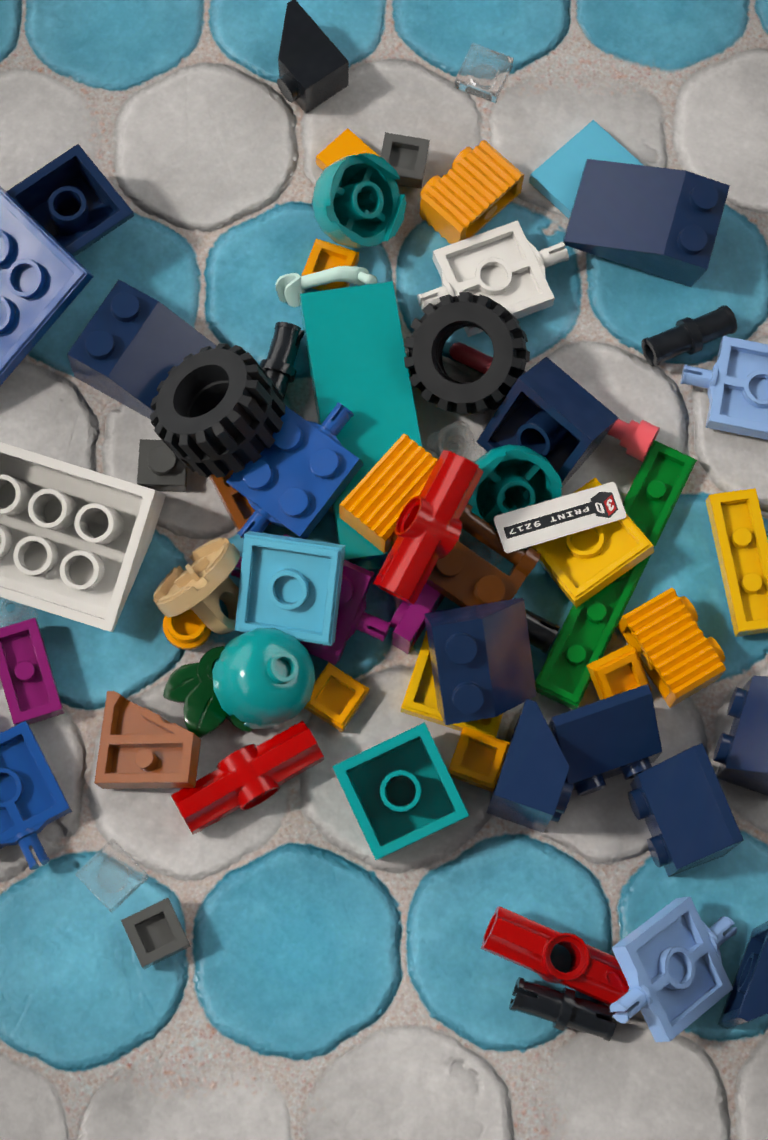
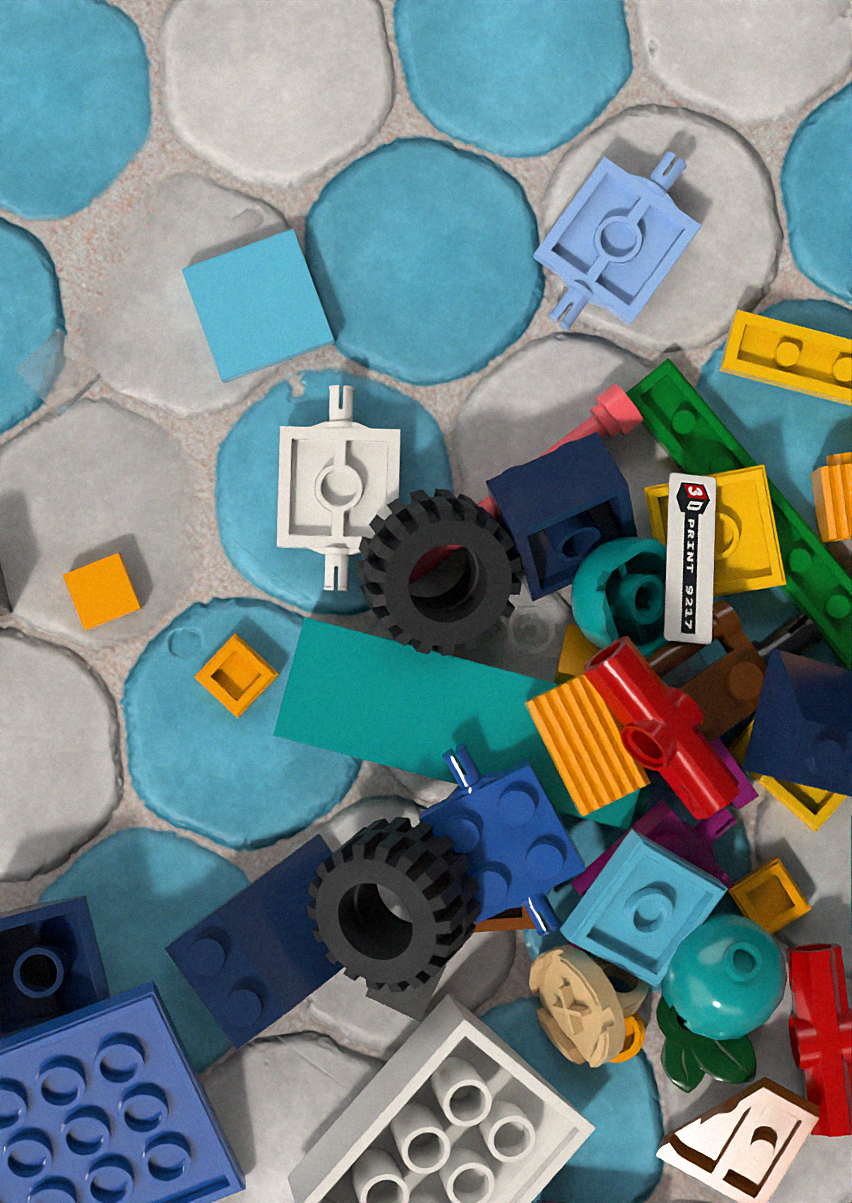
camera: 60 degrees left, 15 degrees up
black pin [260,322,304,402] -> none
light aqua piece [275,266,377,308] -> none
teal cylinder [312,153,406,248] -> none
dark grey plate [380,132,430,188] -> none
light orange brick [419,140,524,244] -> none
dark blue slope [563,159,730,287] -> none
black pin [641,305,737,366] -> none

